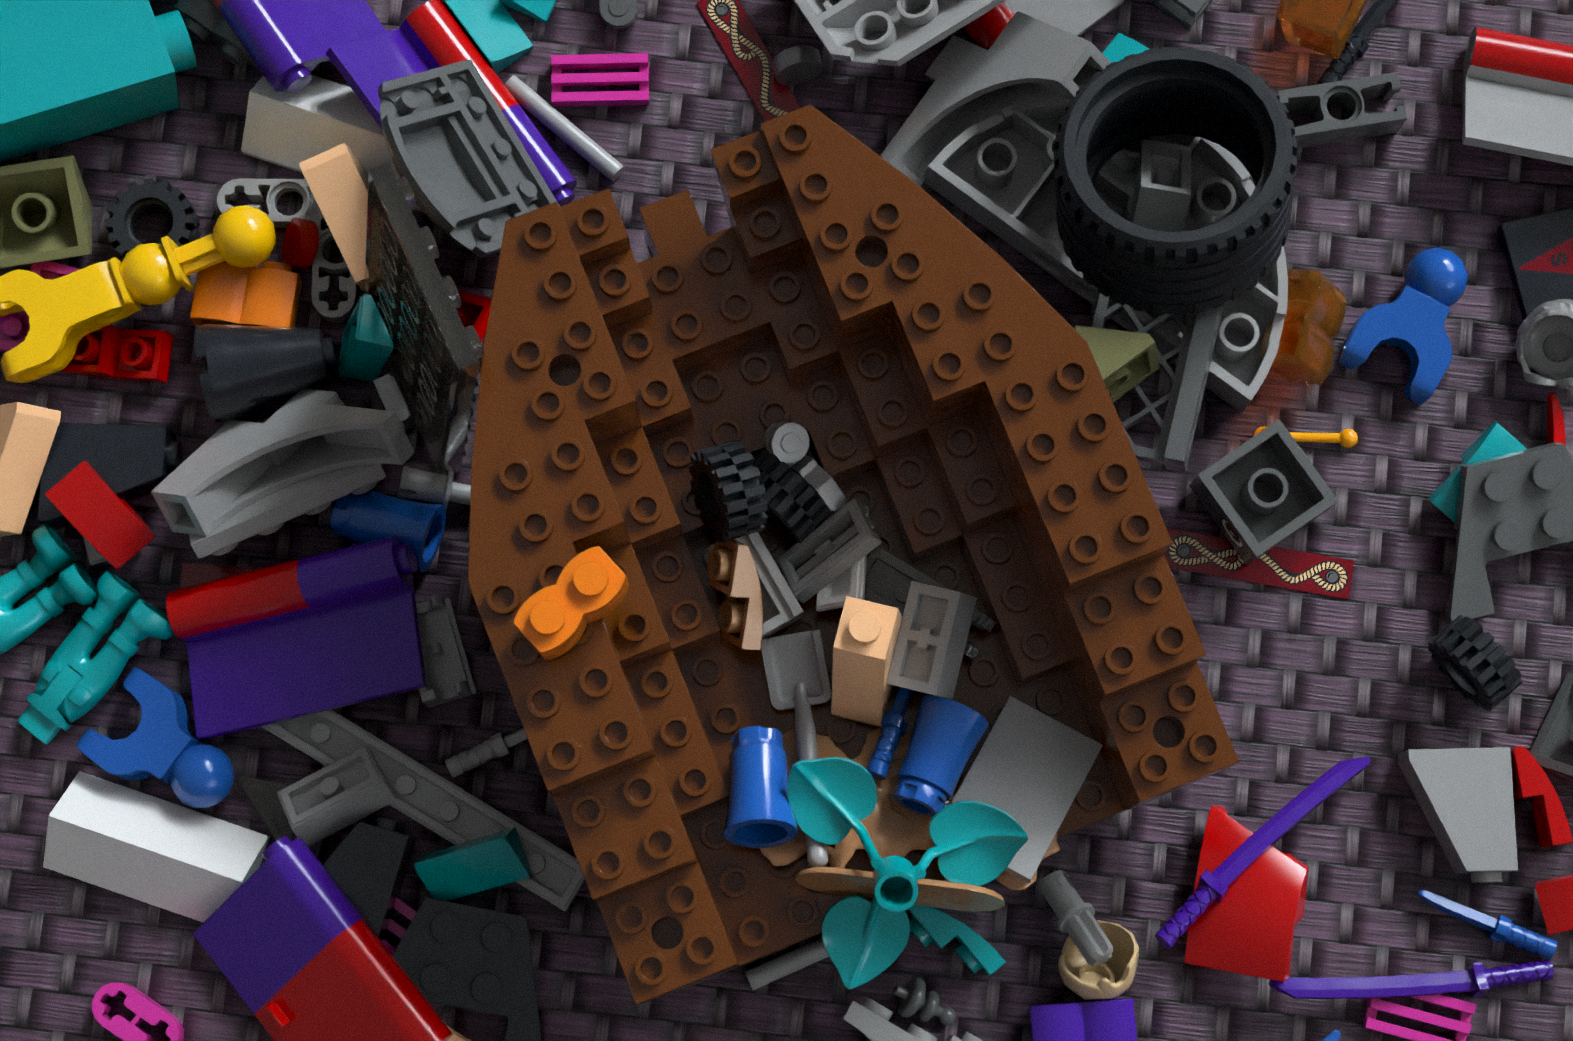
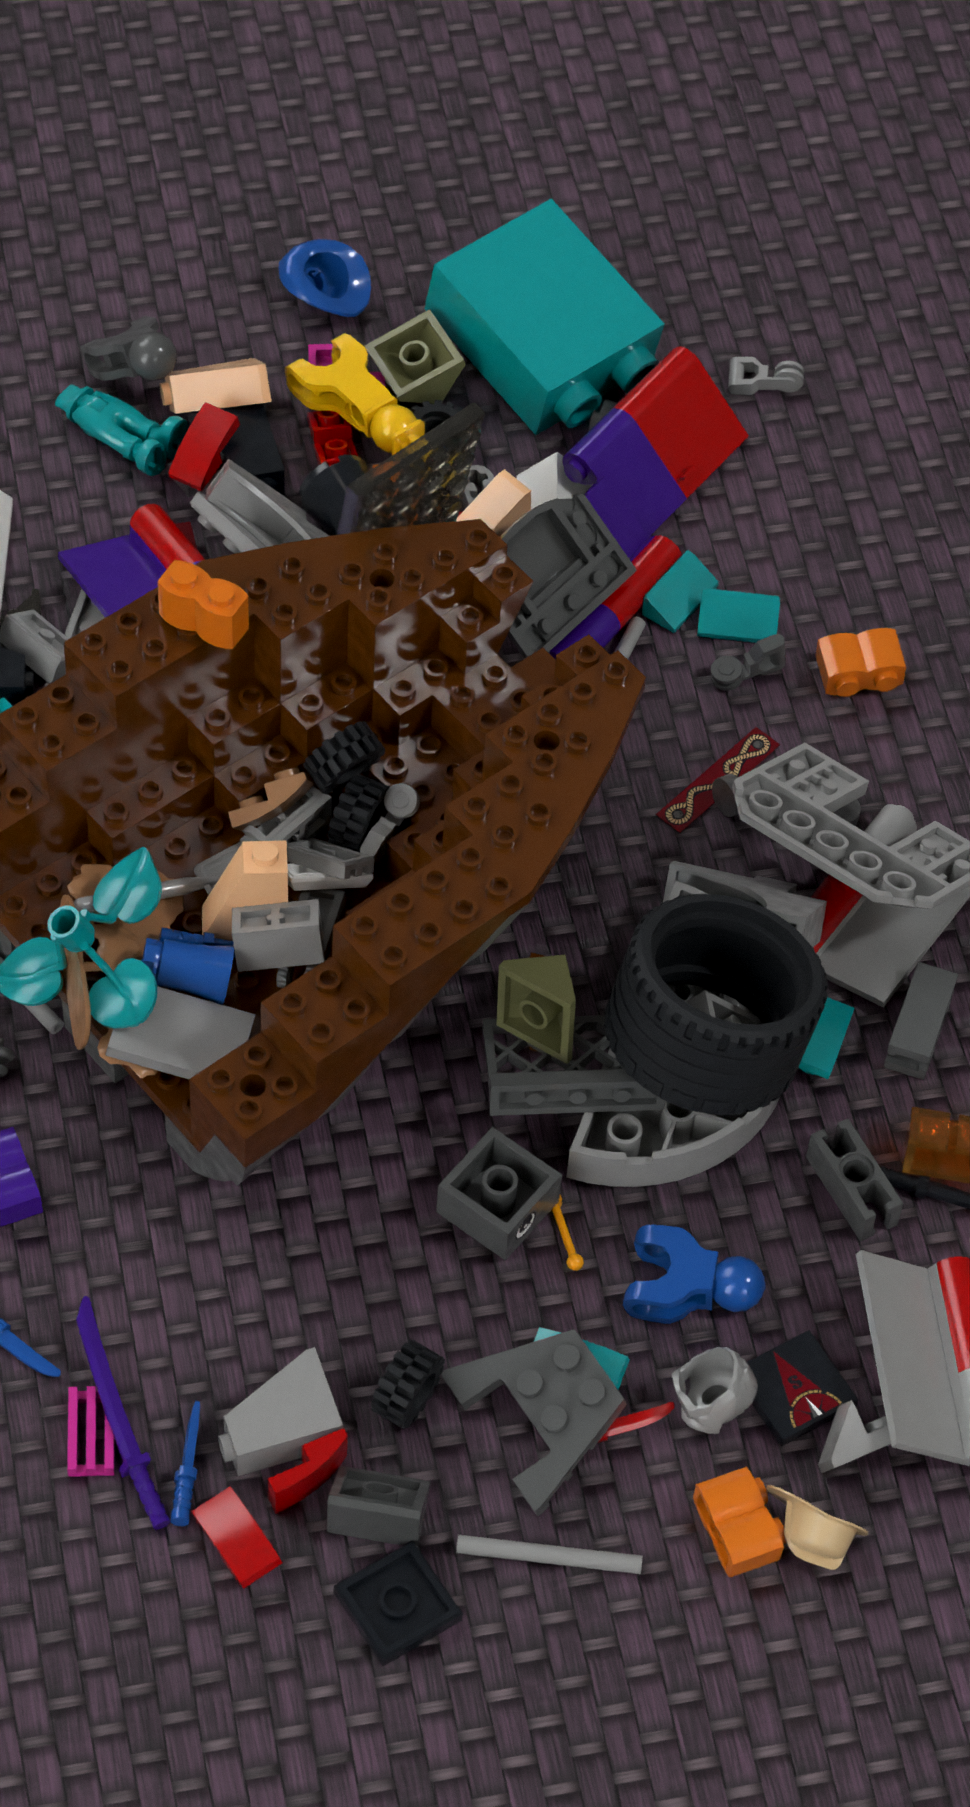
camera: 70 degrees right, 25 degrees down
teal piece [17,570,174,745] -> none
blue piece [76,667,234,808] -> none
dark pink tile [551,53,649,107] -> none
blue plant [723,726,798,848] -> none
teal slope [906,905,1006,976] -> none
light grey axle [1038,870,1113,966] -> none
tan hair [1058,920,1139,1001] -> none
dark purple sword [1155,757,1370,949] -> none
sticker [1164,528,1354,599] -> none
red slope [1184,805,1309,982] -> none
clear orange brick [1262,269,1346,385] -> none

